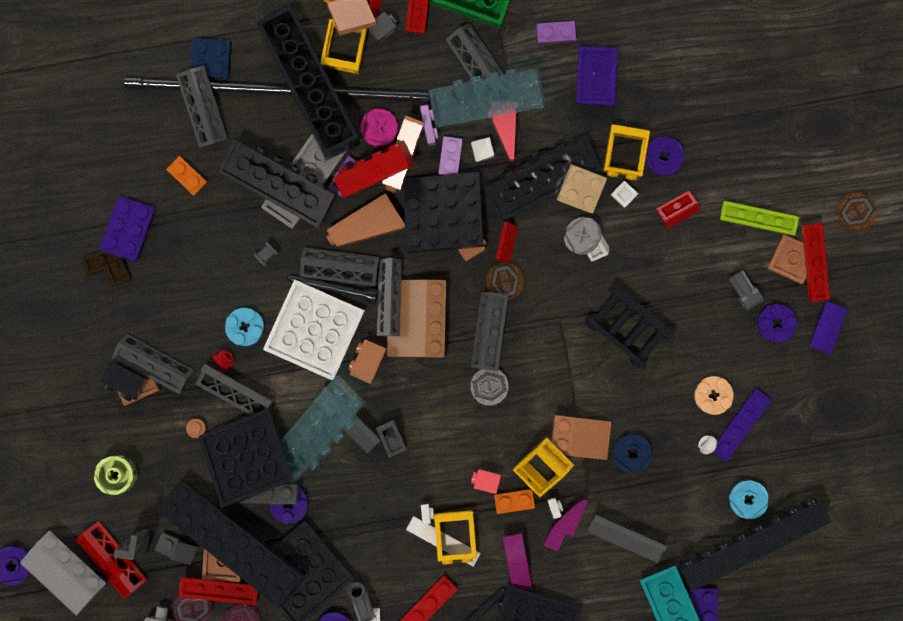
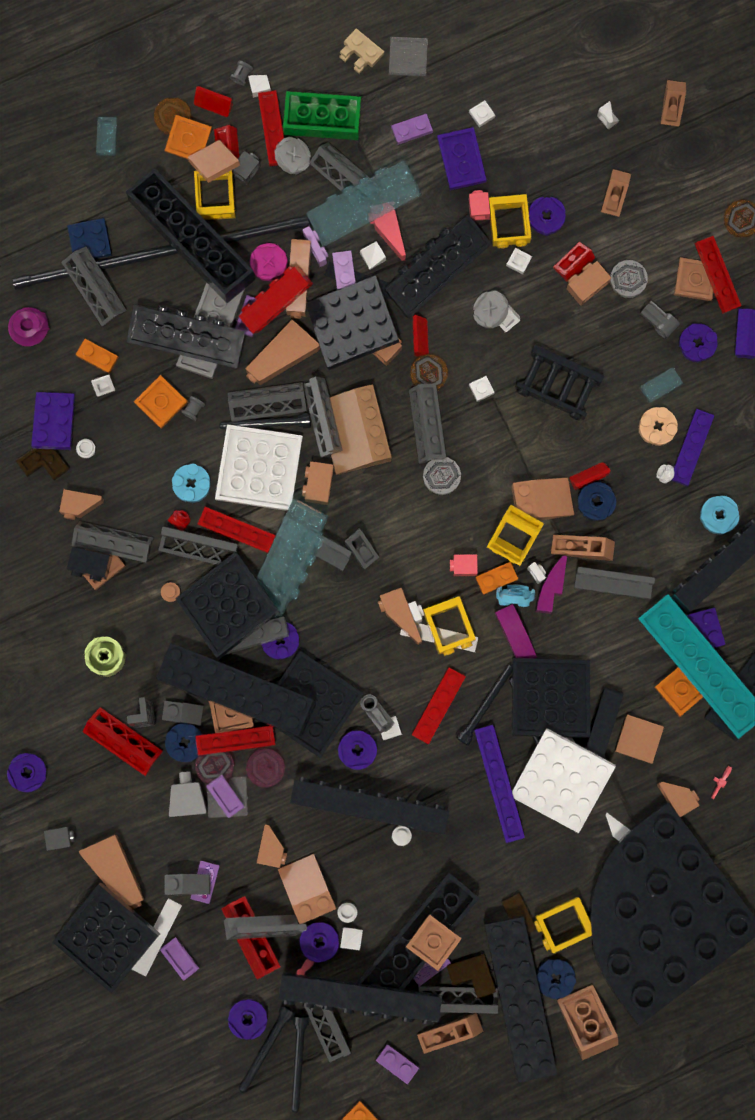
camera: 20 degrees left, 5 degrees down
light grey slope [20,531,106,616] -> none
tan plate [557,164,607,214] -> none
lime plate [719,201,799,236] -> none
none -> magenta piece [8,307,50,346]
none -> nougat slope [59,489,104,520]
none -> white plate [76,439,96,458]
none -> white slope [91,375,115,397]
none -> orange plate [134,375,188,429]
none -> dark blue plate [165,723,202,763]
none -> red plate [198,507,276,554]
none -> light grey tile [275,137,311,174]
none -> nougat slope [378,588,422,644]
none -> coral brick [468,190,490,221]
none -> white plate [469,100,495,127]
none -> white plate [469,376,494,402]
none -> medium azure plate [496,585,535,607]
none -> nougat slope [551,535,615,561]
none -> nougat brick [567,261,611,306]
none -> red slope [569,462,611,490]
none -> white slope [597,101,619,129]
none -> nougat slope [601,169,631,217]
none -> tile [610,260,648,298]
none -> clear light blue plate [640,368,683,403]
none -> nougat slope [661,80,686,126]

